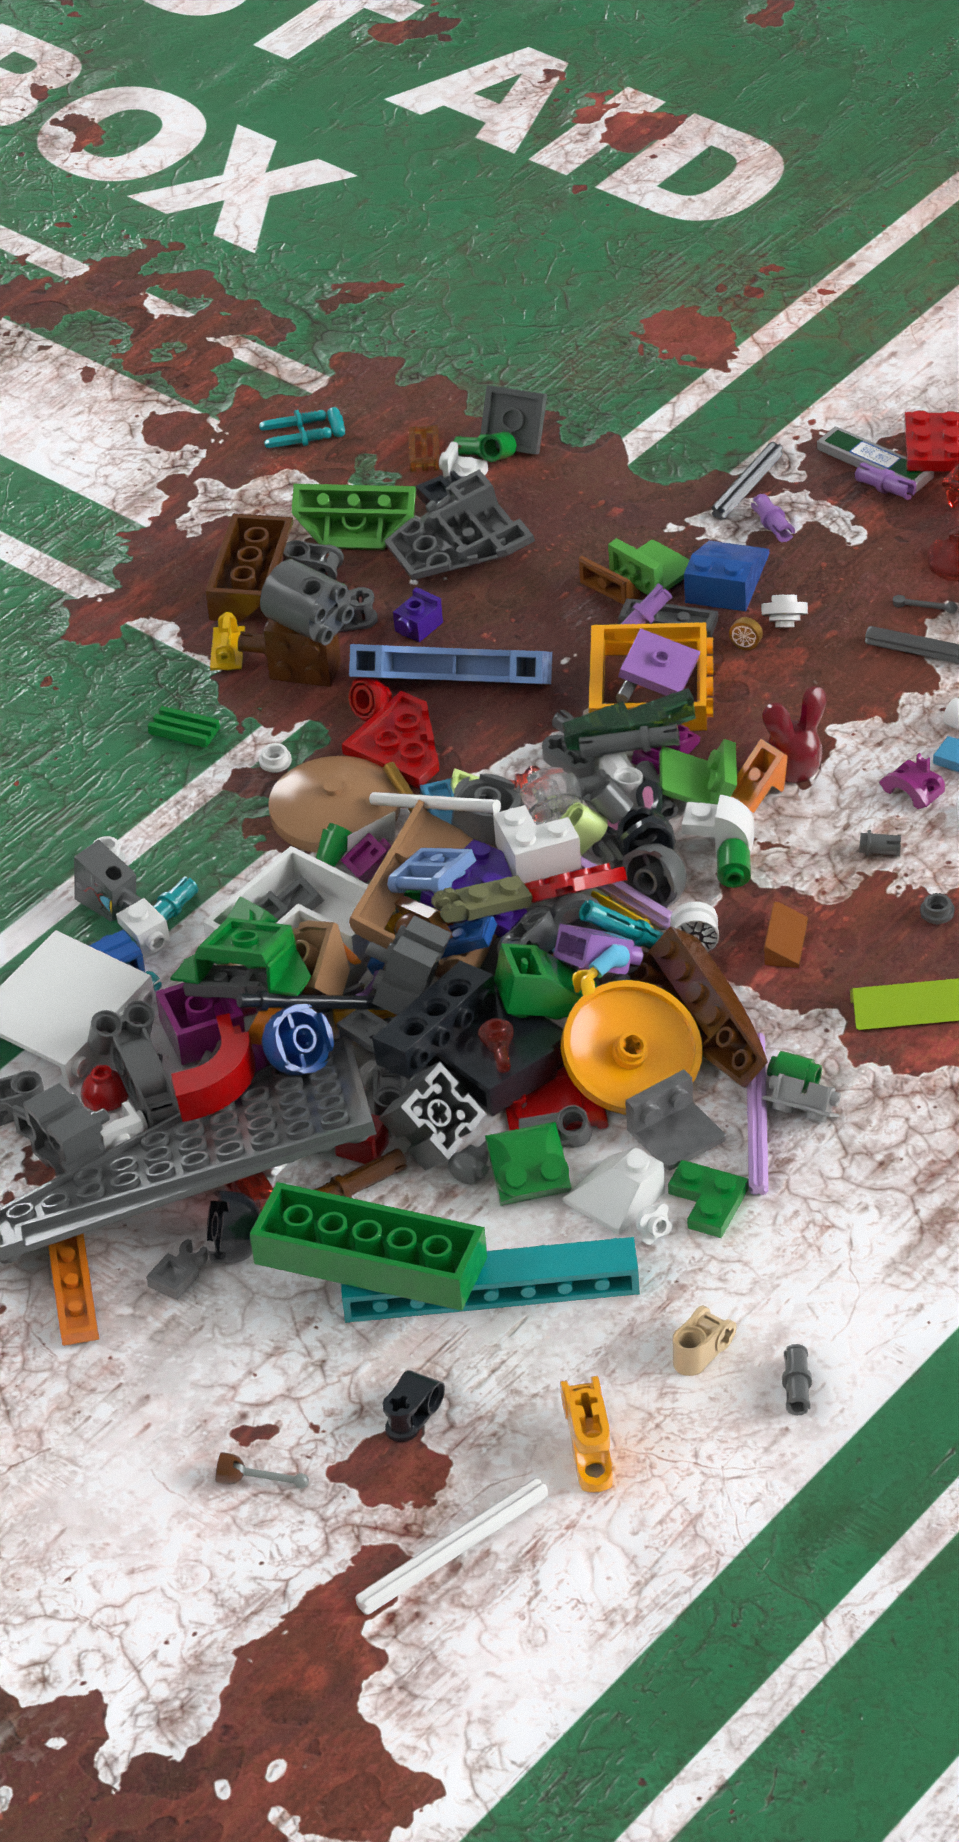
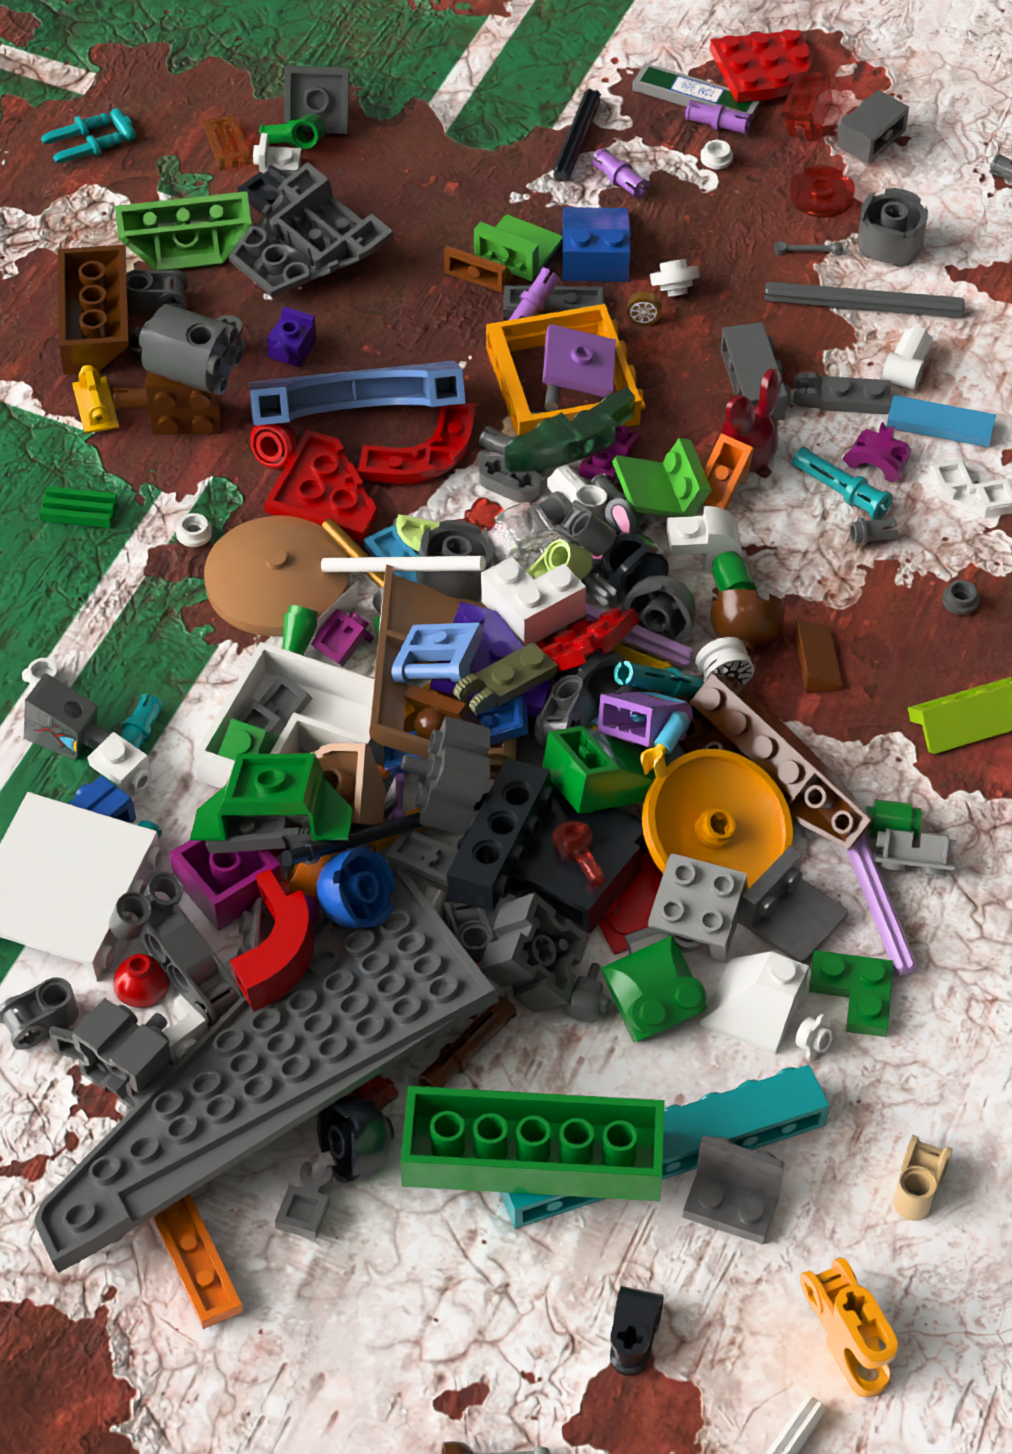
camera: 20 degrees left, 10 degrees up
dark grey pin [579,724,680,758] -> none
none -> red plate [358,402,477,485]
none -> light grey bracket [648,853,748,962]
none -> flat silver bracket [682,1135,785,1245]
none -> white plate [701,140,733,170]
none -> reddish brown cylinder [710,589,785,654]
none -> dark grey brick [720,322,791,421]
none -> teal pin [792,447,893,520]
none -> dark grey hinge [793,372,891,415]

